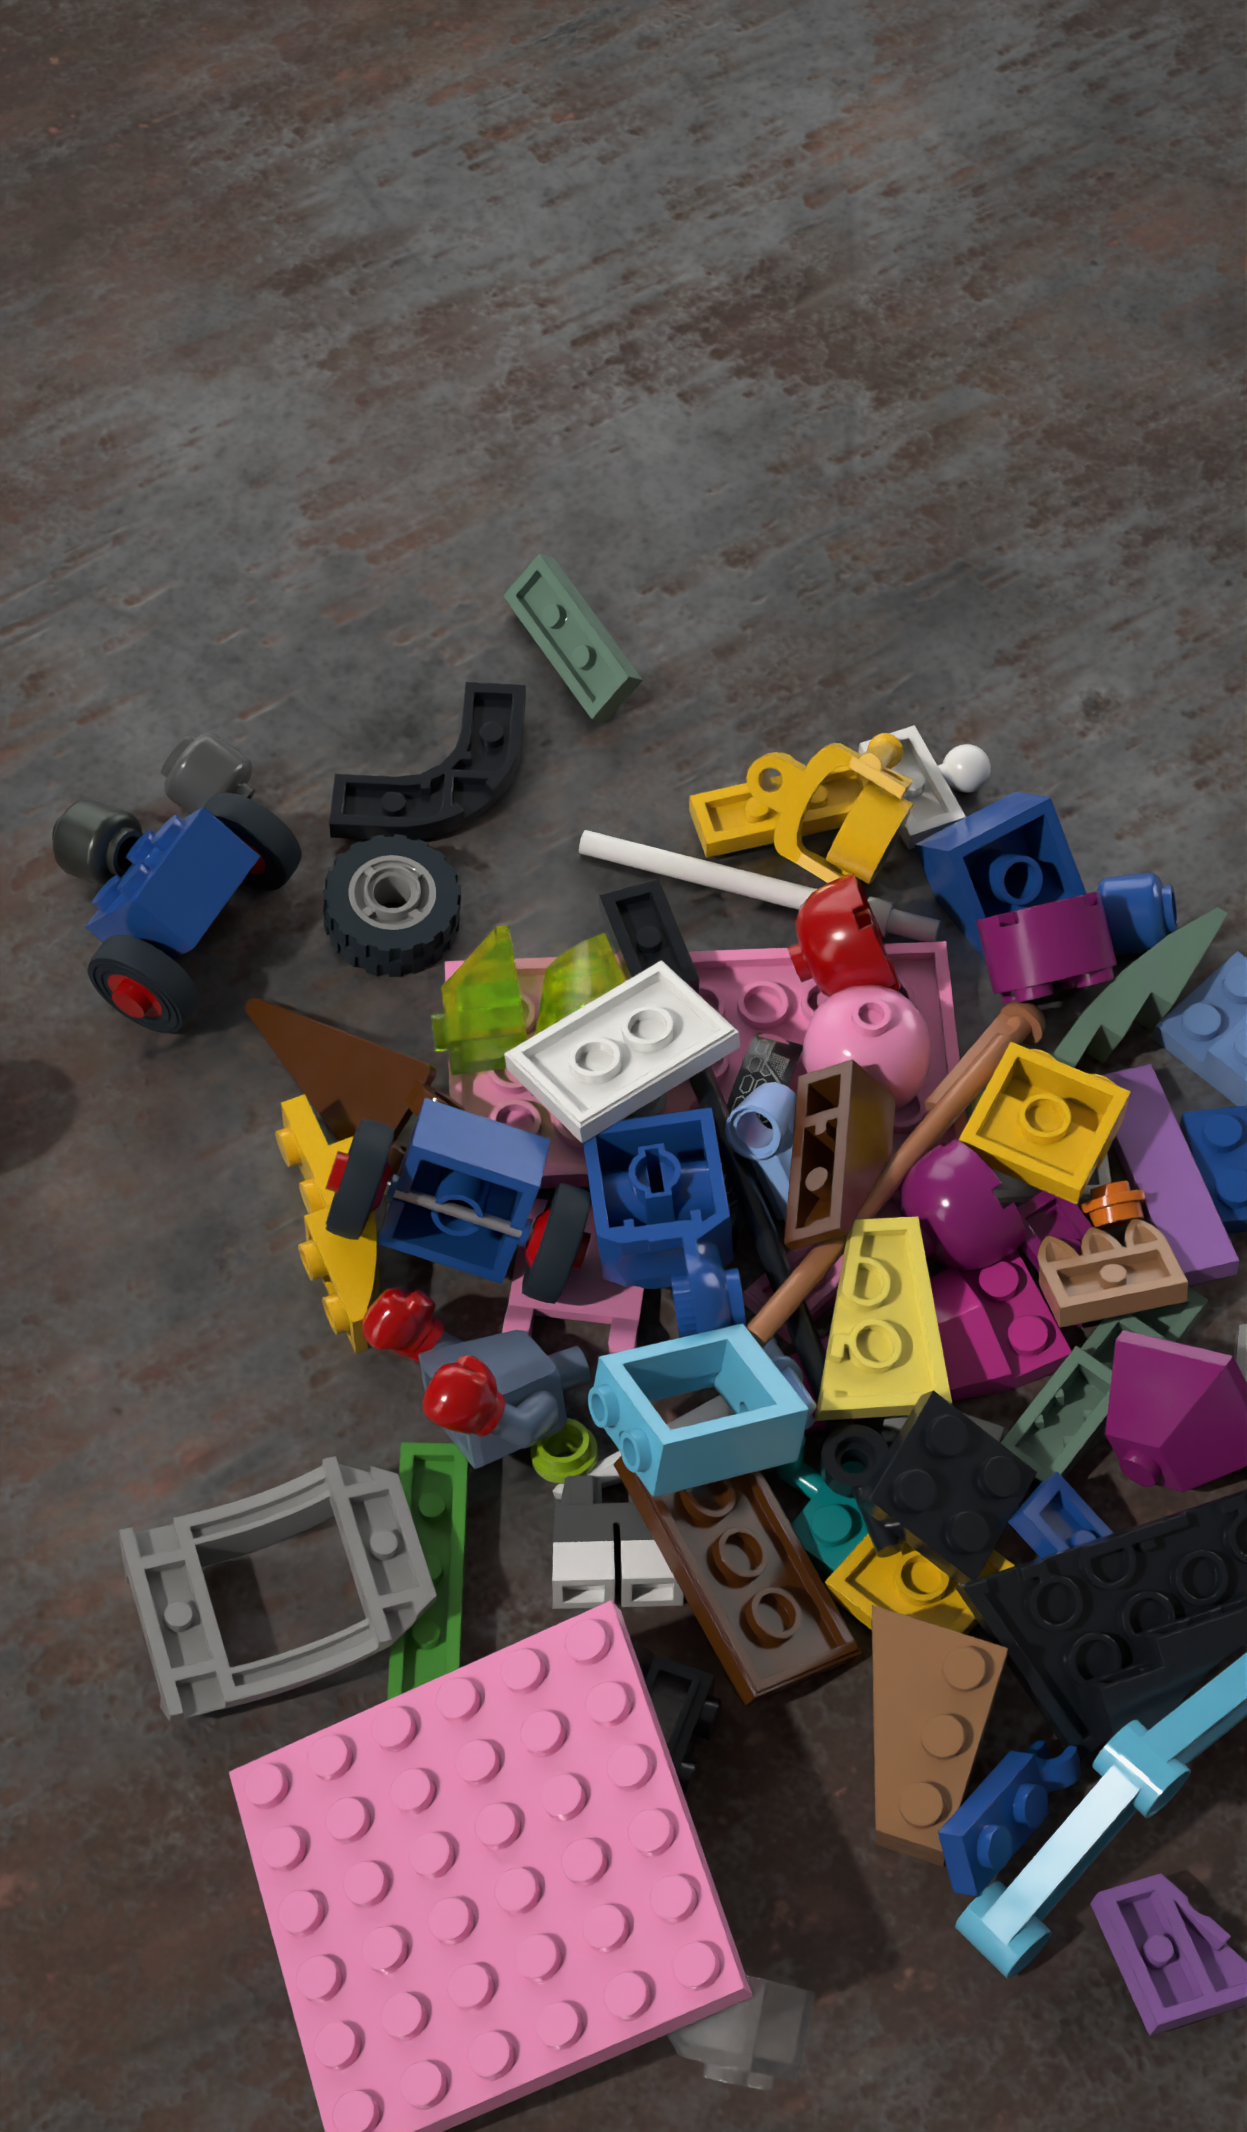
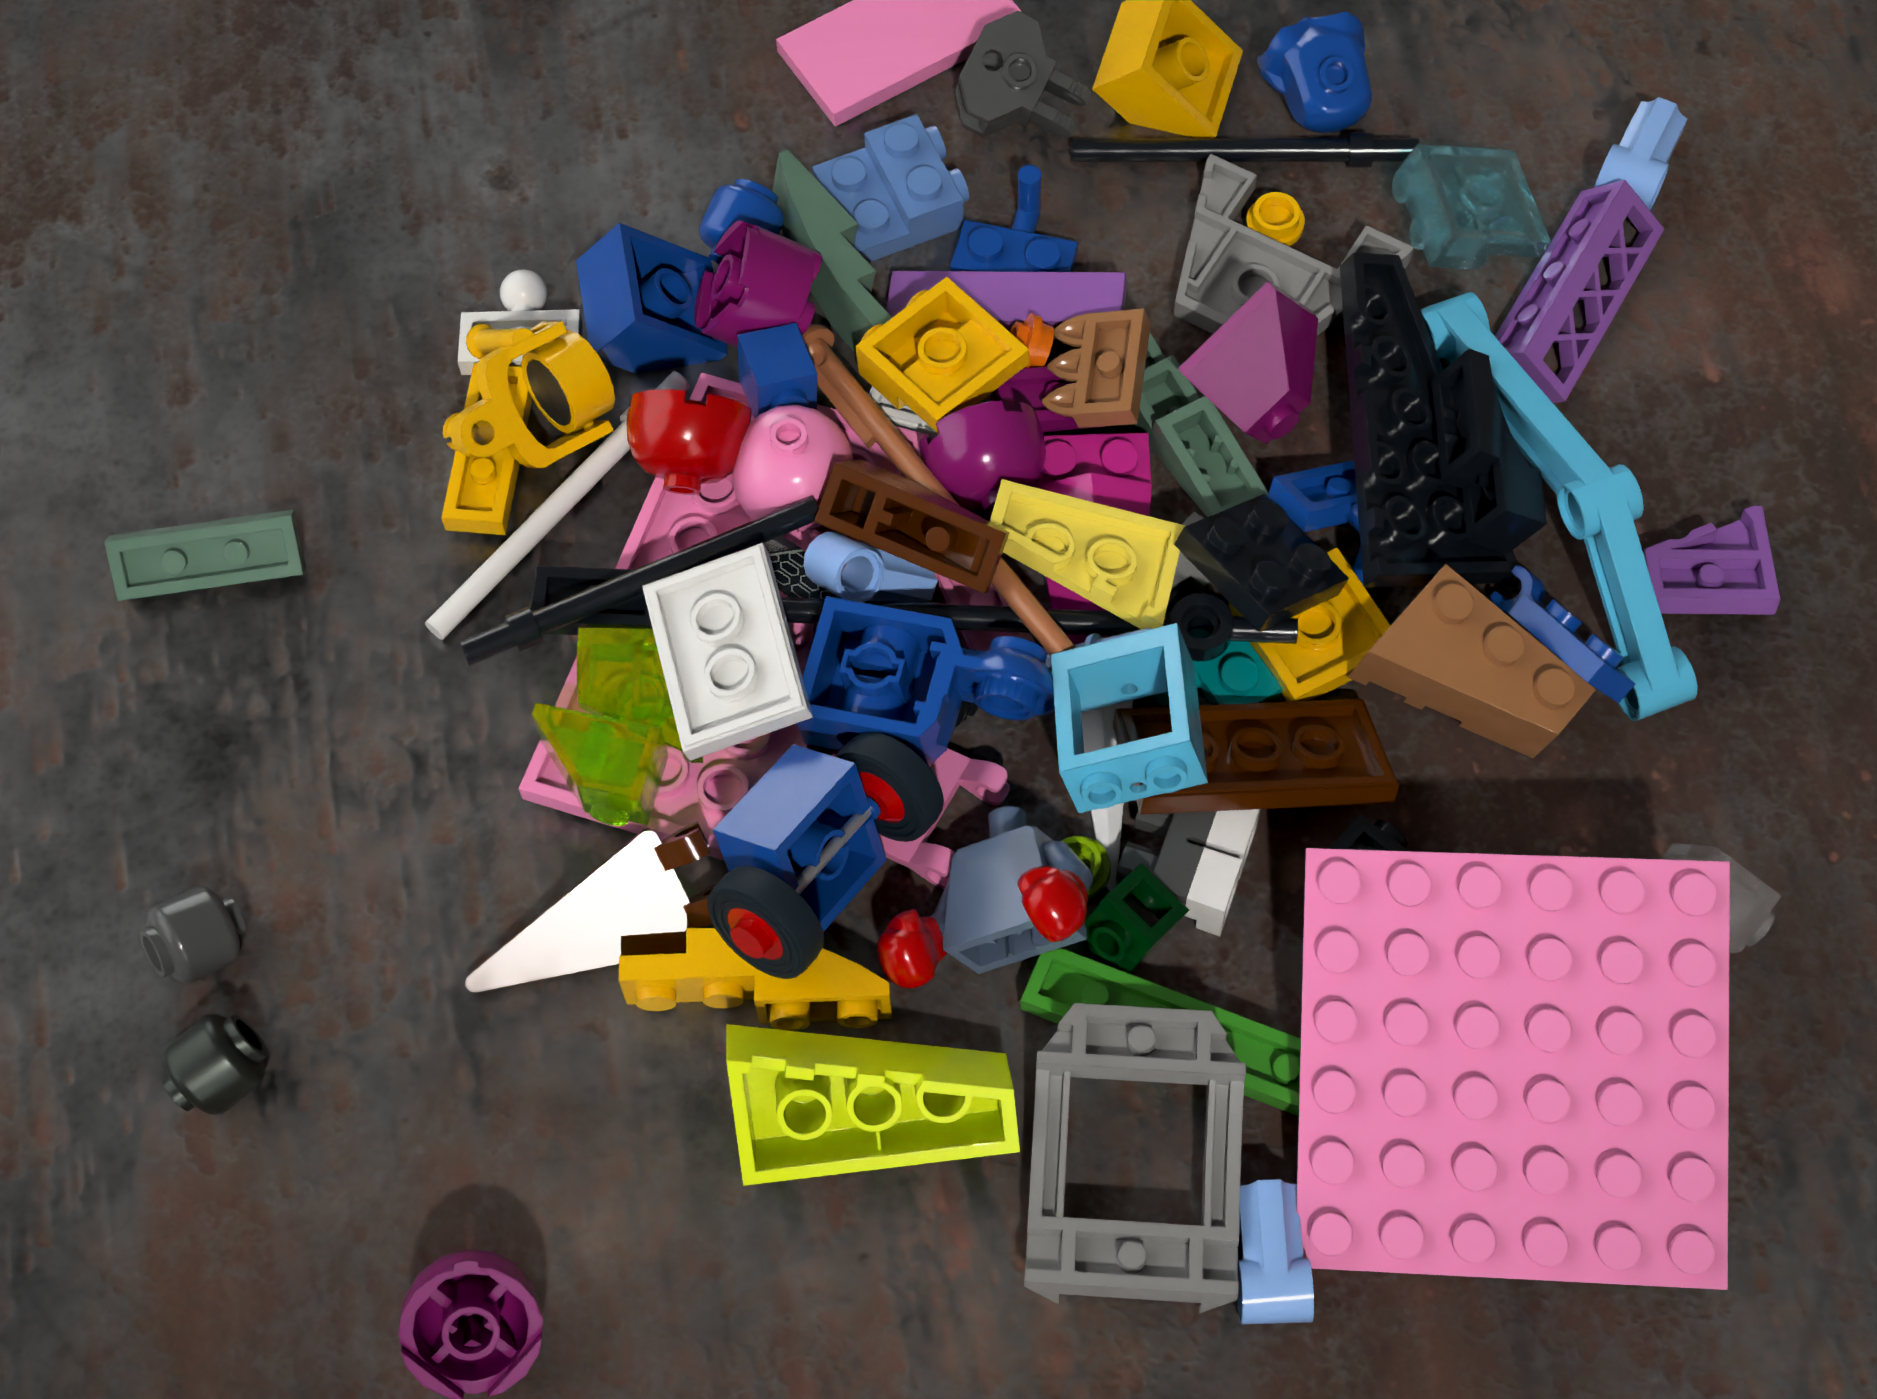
camera: 65 degrees left, 5 degrees up
brick [85,793,302,1033] -> none
black wheel [323,834,461,977] -> none
black plate [329,682,526,840] -> none
none -> black bar [459,496,819,666]
none -> neon yellow wedge [726,1024,1020,1186]
none -> blue brick [737,323,817,419]
none -> dark green brick [1085,863,1189,973]
none -> light blue piece [1237,1179,1314,1324]

